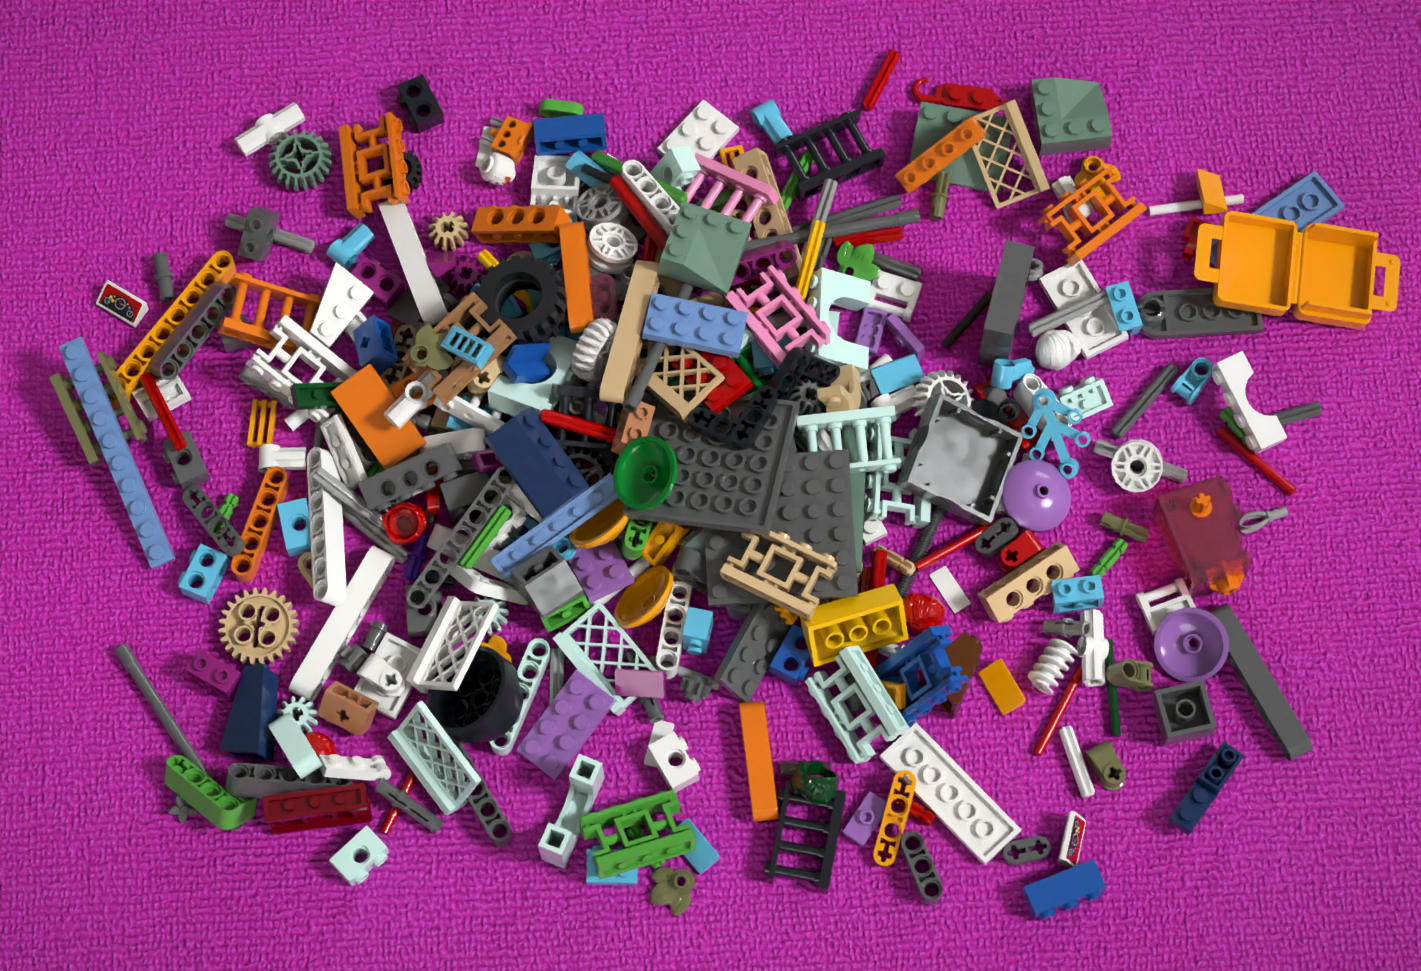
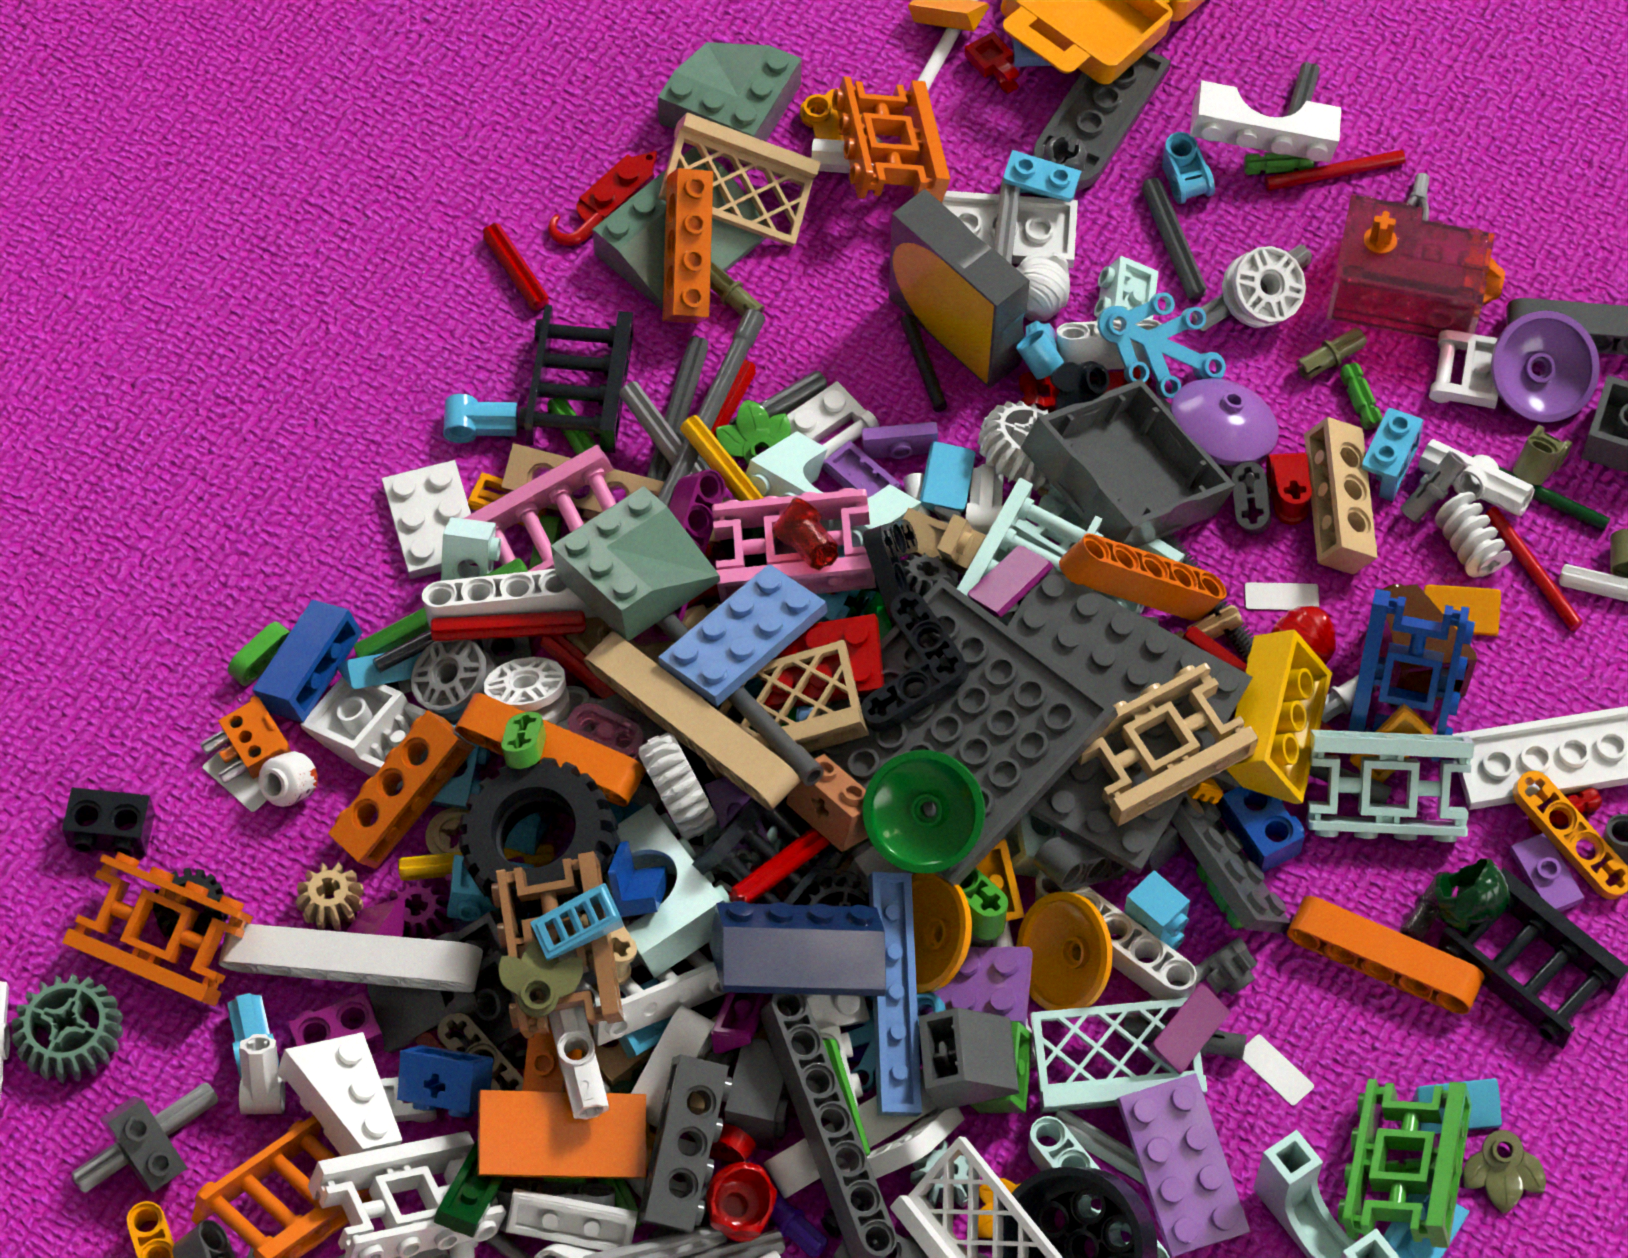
camera: 60 degrees left, 10 degrees down
white brick [648,732,701,792] -> none
red bar [914,518,997,572] -> none
none -> white piece [239,1034,285,1114]
none -> bright green beam [501,712,546,769]
none -> clear red piece [772,497,839,571]
none -> slope [967,546,1053,617]
none -> orange beam [1059,533,1227,622]

